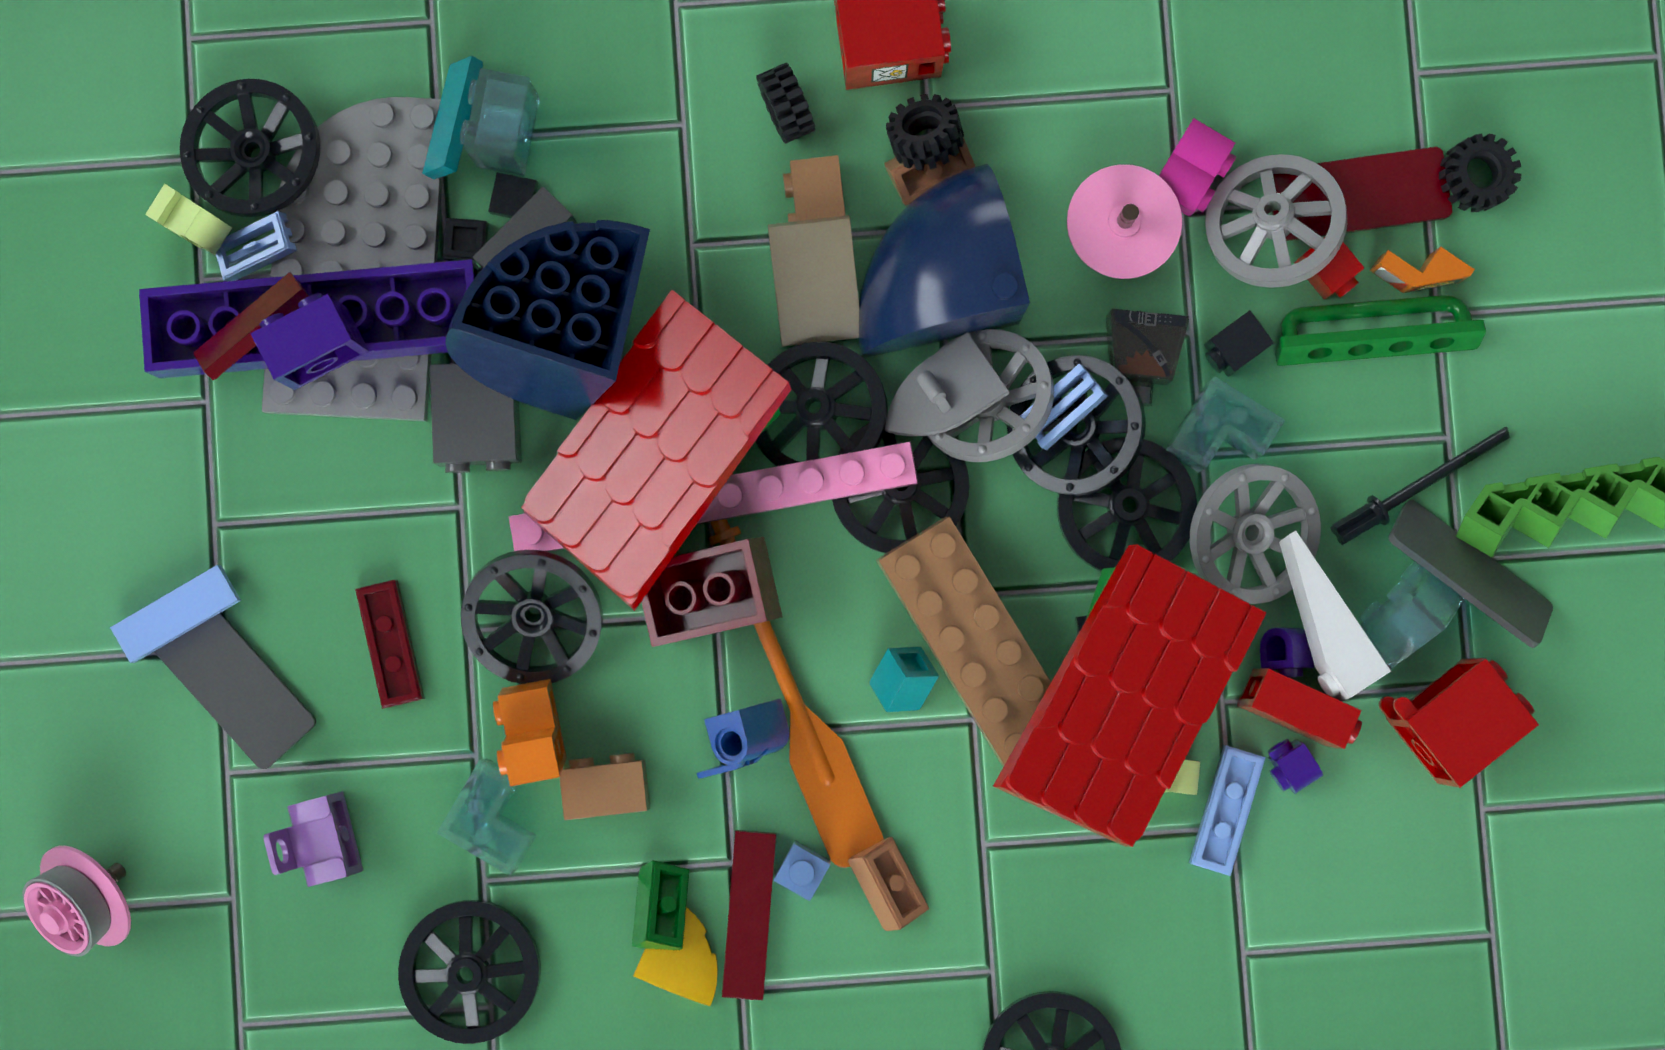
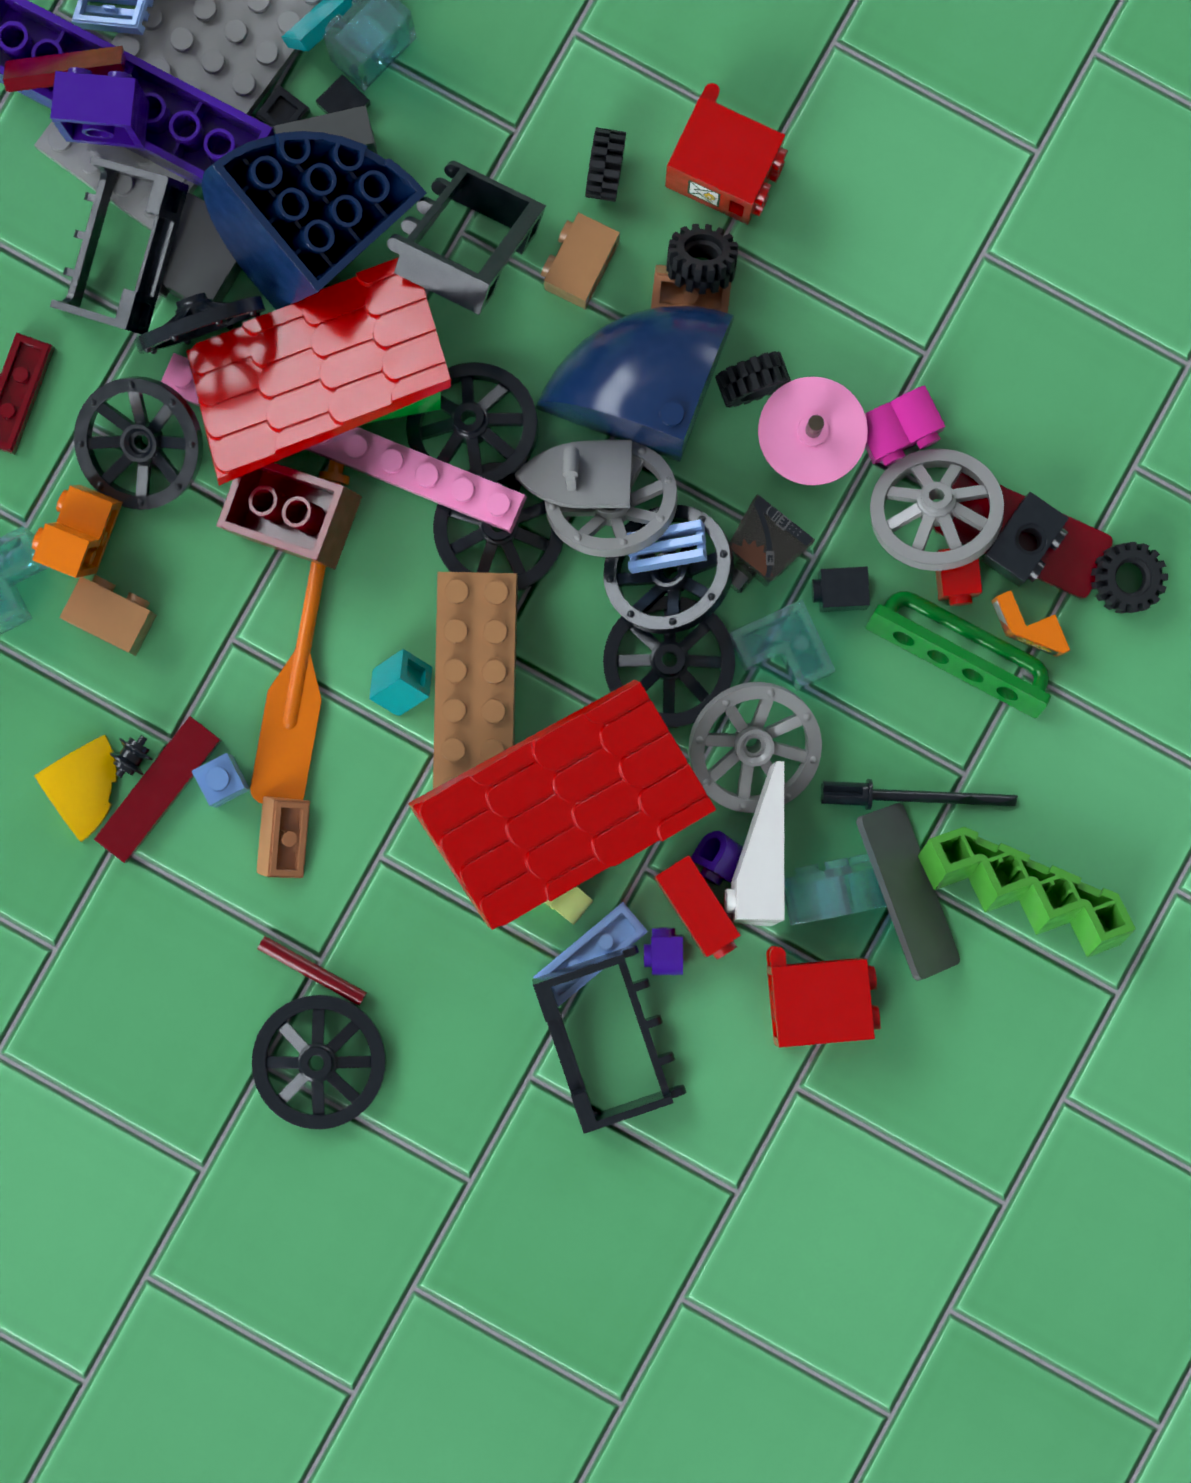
camera: 35 degrees right, 0 degrees up
green slope [632,860,689,950] -> none
blue piece [697,698,789,779] -> none
dark tan tile [768,215,860,347] -> none
none -> black hinge [50,156,189,335]
none -> black wheel [110,735,153,778]
none -> black wheel [135,292,266,354]
none -> dark red bar [257,936,367,1006]
none -> black hinge [387,161,546,315]
none -> black hinge [532,945,687,1134]
none -> black tyre [715,351,791,408]
none -> black brick [981,492,1069,587]

